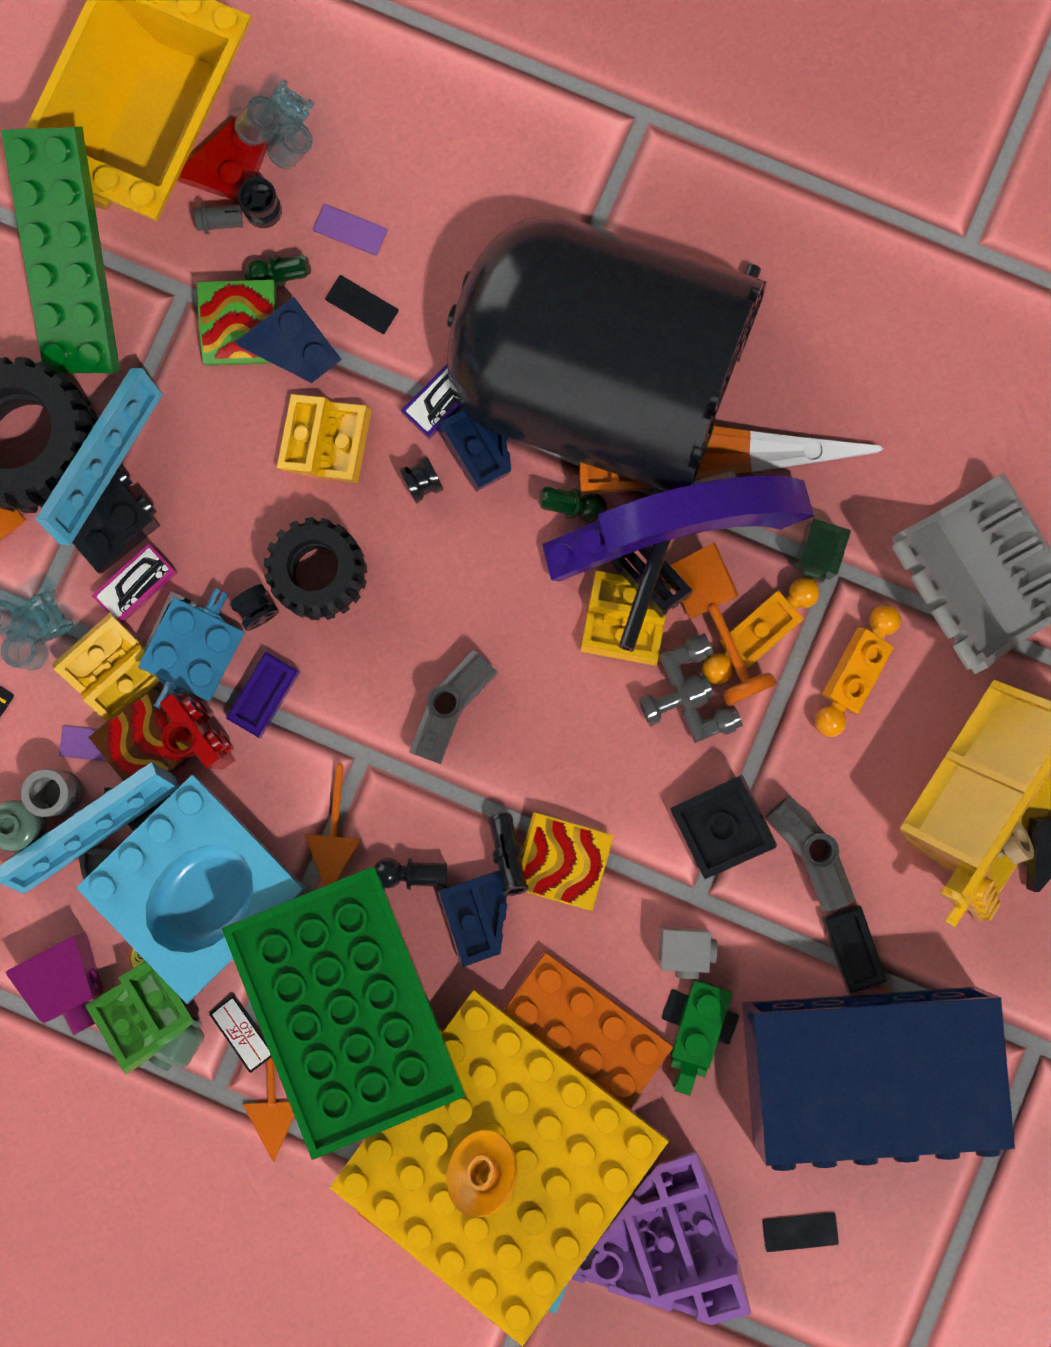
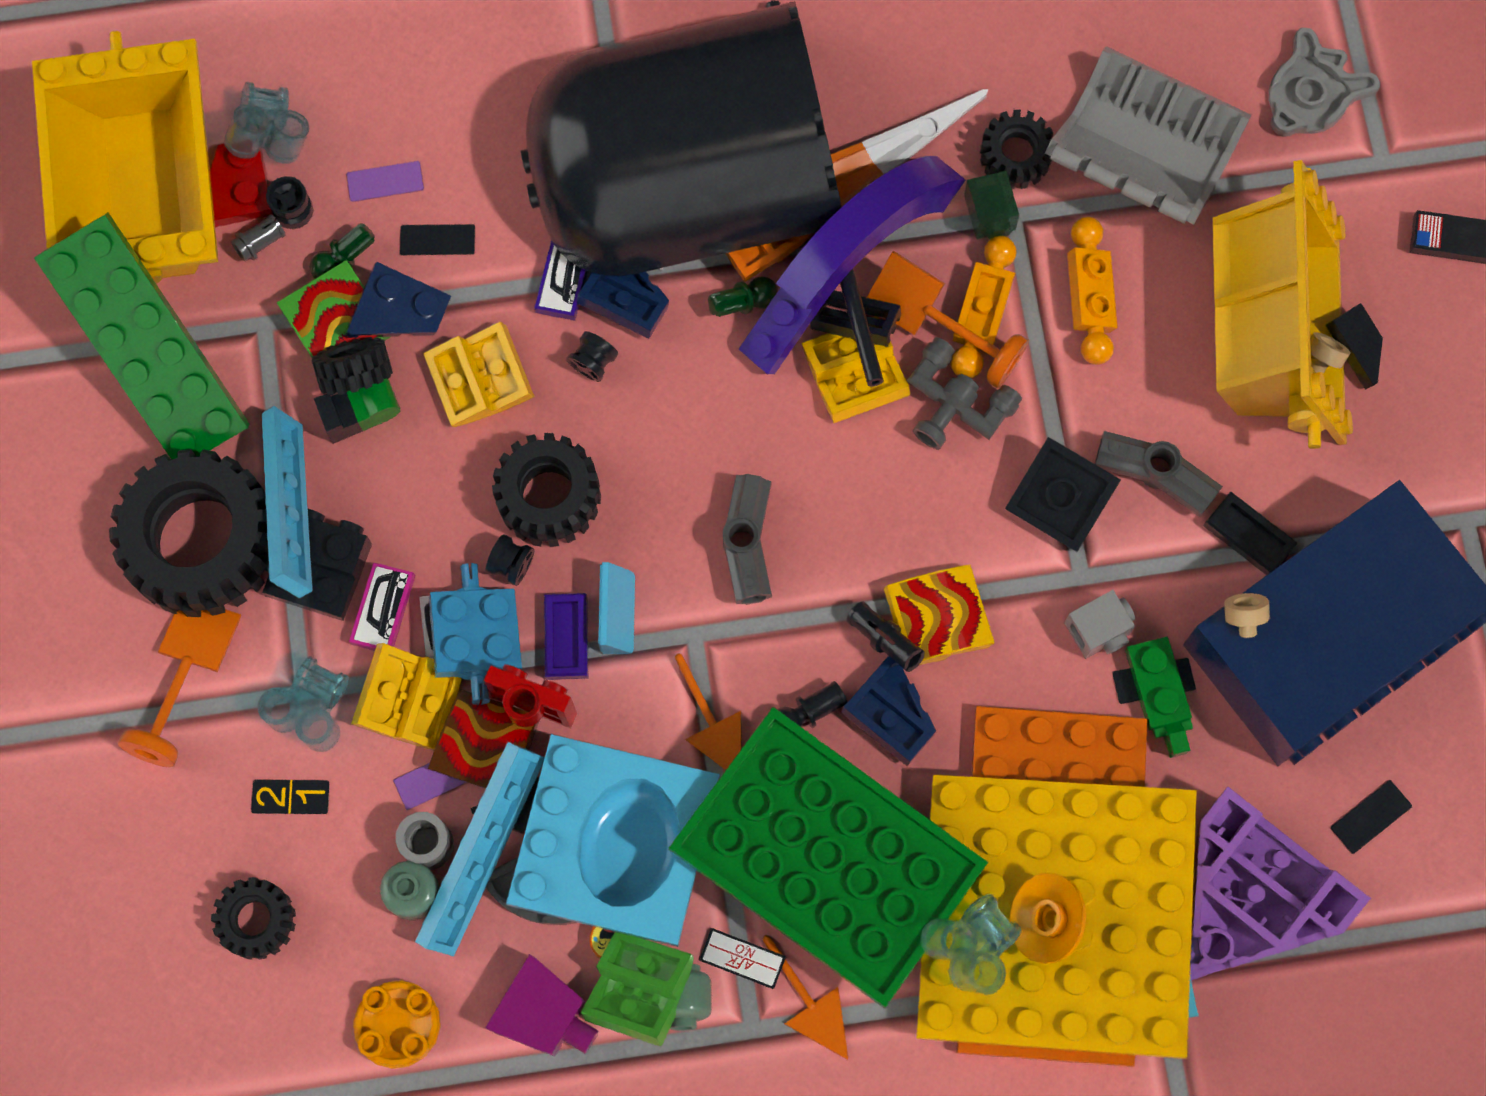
camera: 30 degrees left, 10 degrees down
none -> black tyre [311,337,393,395]
none -> leg [314,379,401,444]
none -> medium azure slope [598,562,635,654]
none -> clear light blue piece [921,894,1021,995]
none -> black tyre [980,109,1053,189]
none -> tan tile [1224,593,1270,638]

